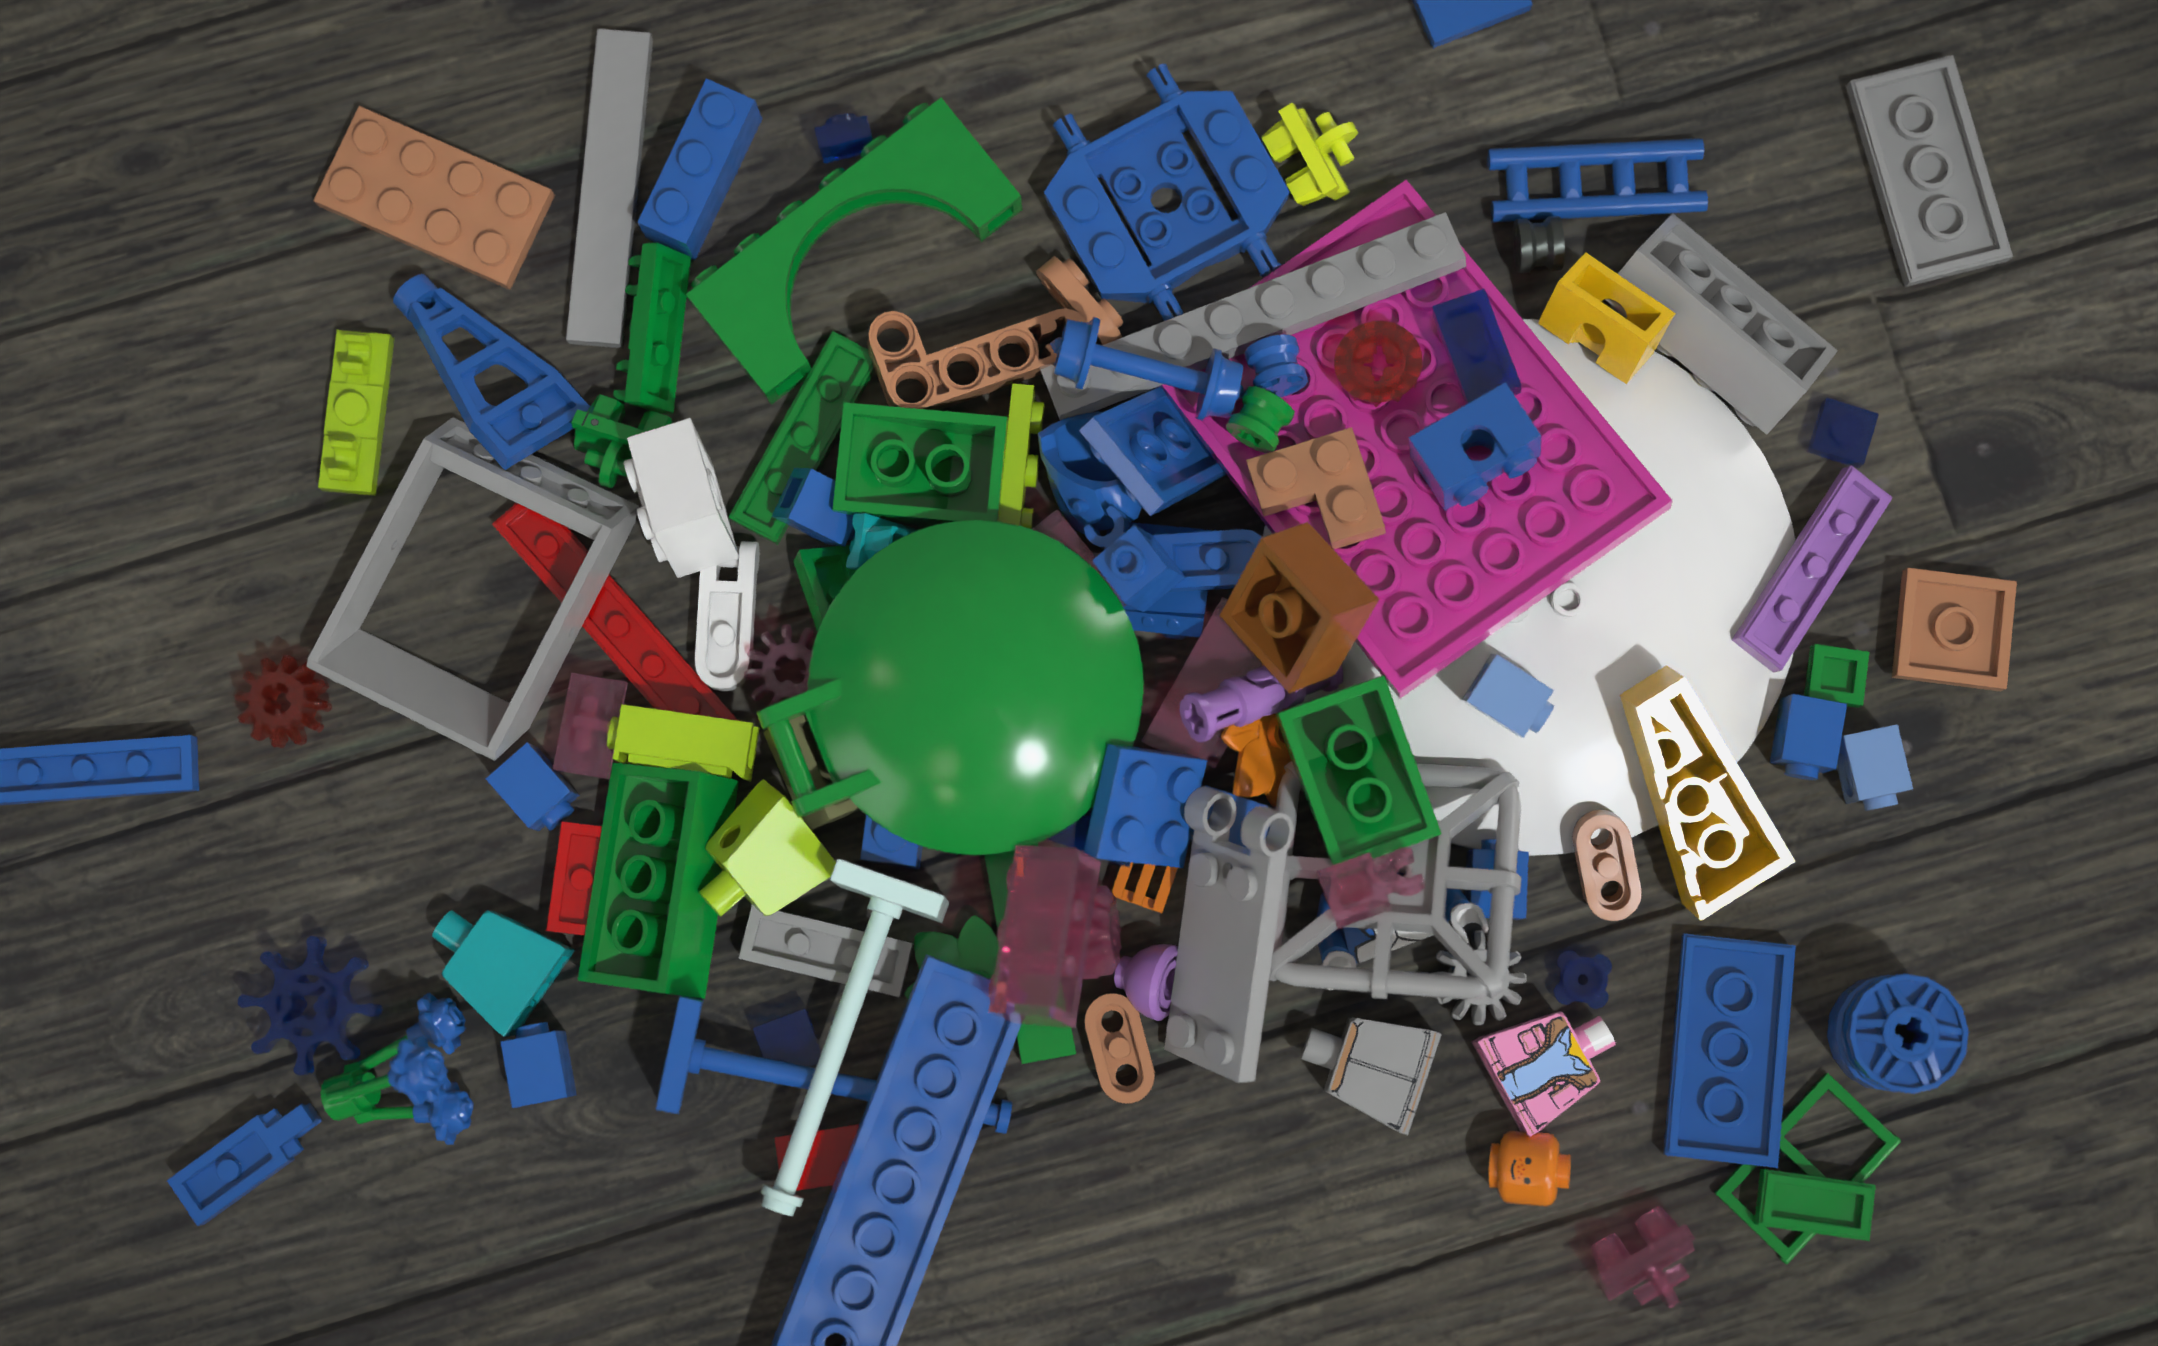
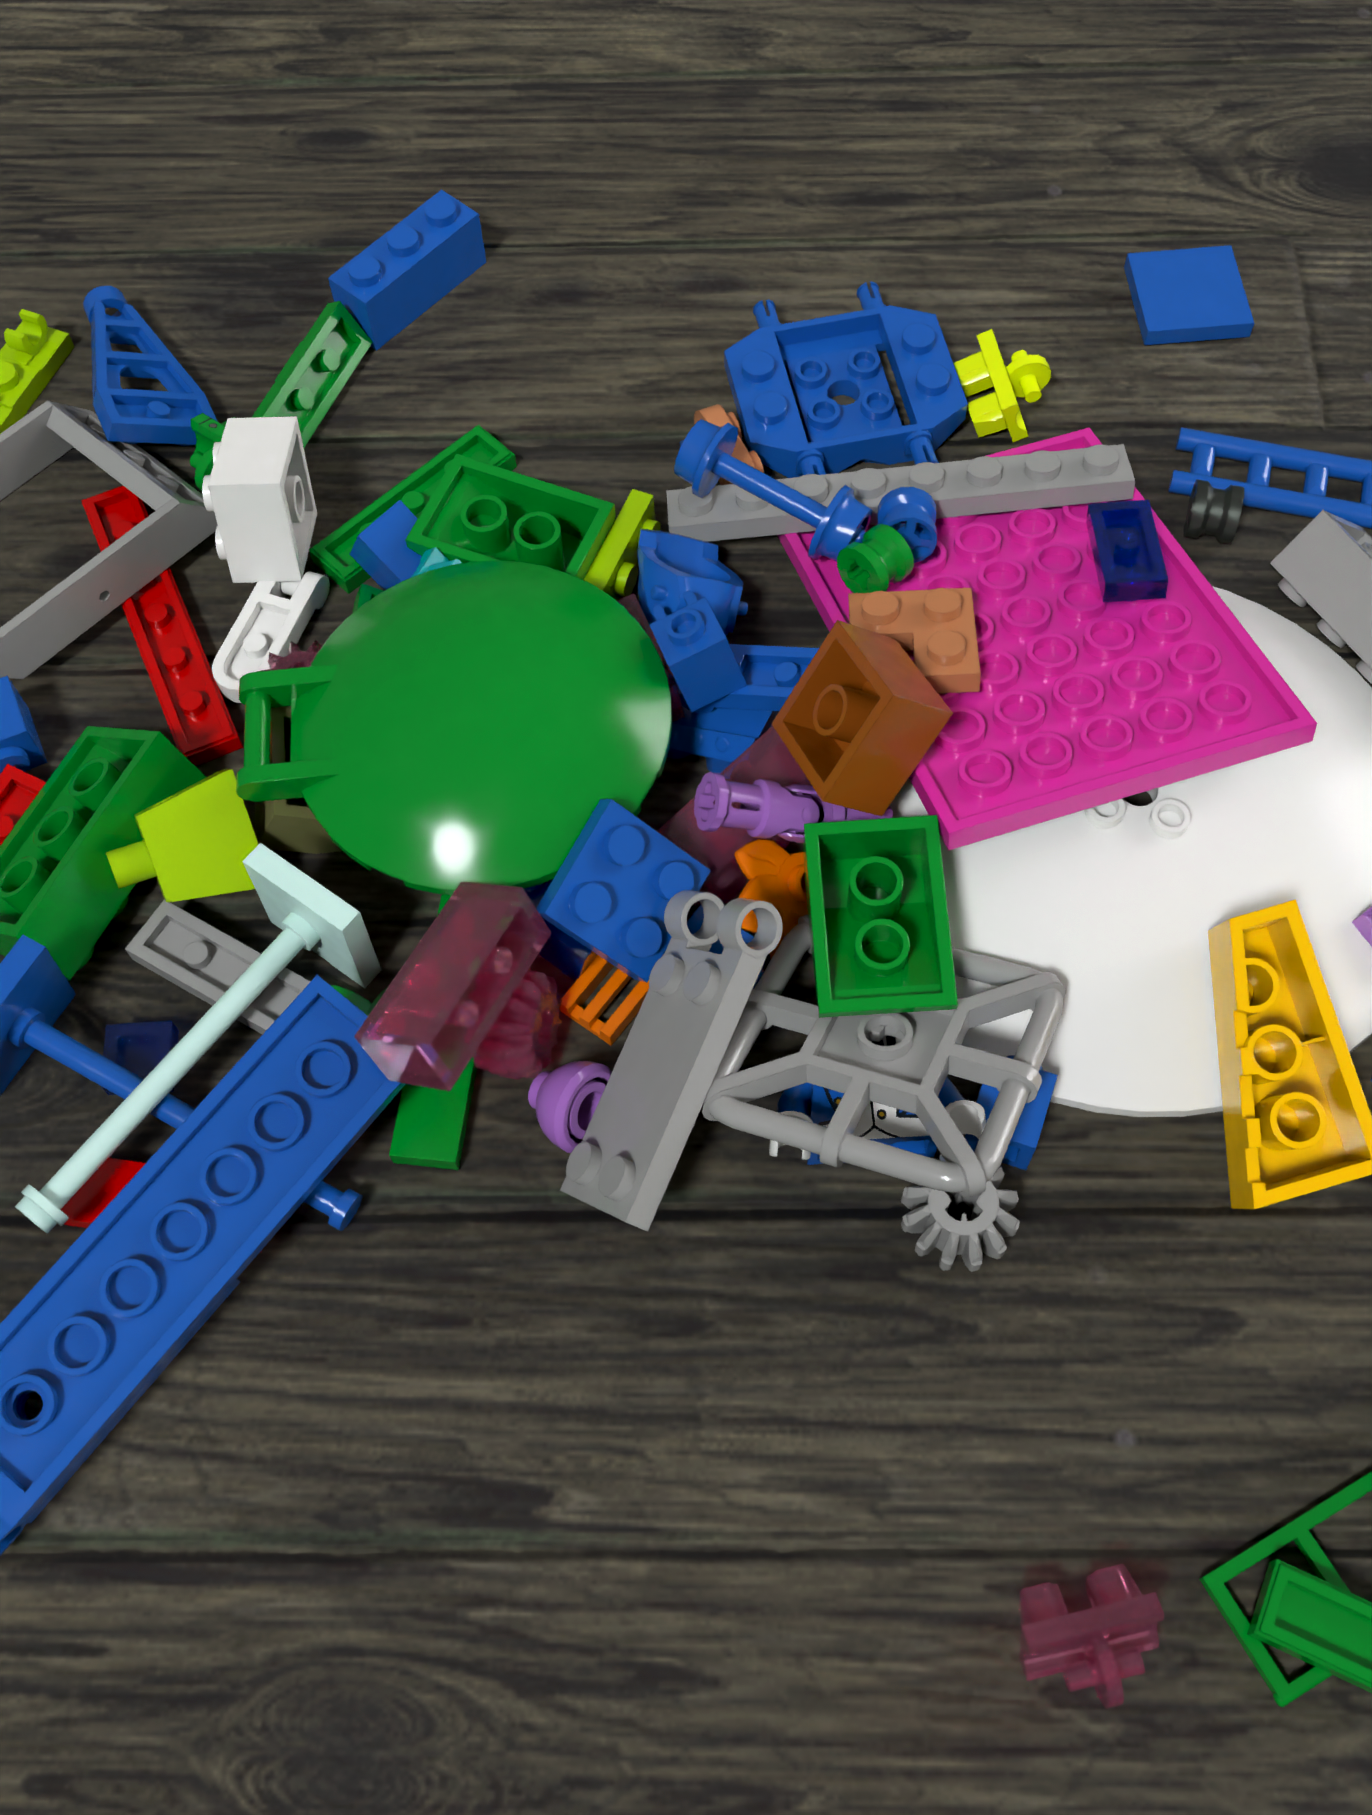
camera: 15 degrees right, 20 degrees down
nougat plate [313,106,555,290] -> none
clear pink hips [553,672,628,780] -> none
light grey tile [566,29,653,348] -> none
lime window [607,704,760,782] -> none
green arch [686,97,1023,405] -> none
clear blue plate [814,113,873,163] -> none
blue brick [860,815,923,869] -> none
nougat beam [867,308,1086,411] -> none
blue plate [1079,386,1226,516] -> none
nougat plate [1085,994,1154,1103] -> none
light grey torso [1301,1017,1441,1135] -> none
clear pink plate [1317,848,1425,929] -> none
clear red gear [1334,321,1423,407] -> none
blue brick [1409,382,1541,510] -> none
medium blue brick [1462,654,1554,738] -> none
torso [1471,1012,1615,1137] -> none
orange head [1489,1131,1571,1207] -> none
yellow brick [1538,252,1676,384] -> none
clear blue plate [1553,950,1612,1009] -> none
plate [1572,810,1642,921] -> none
blue tile [1663,934,1796,1168] -> none

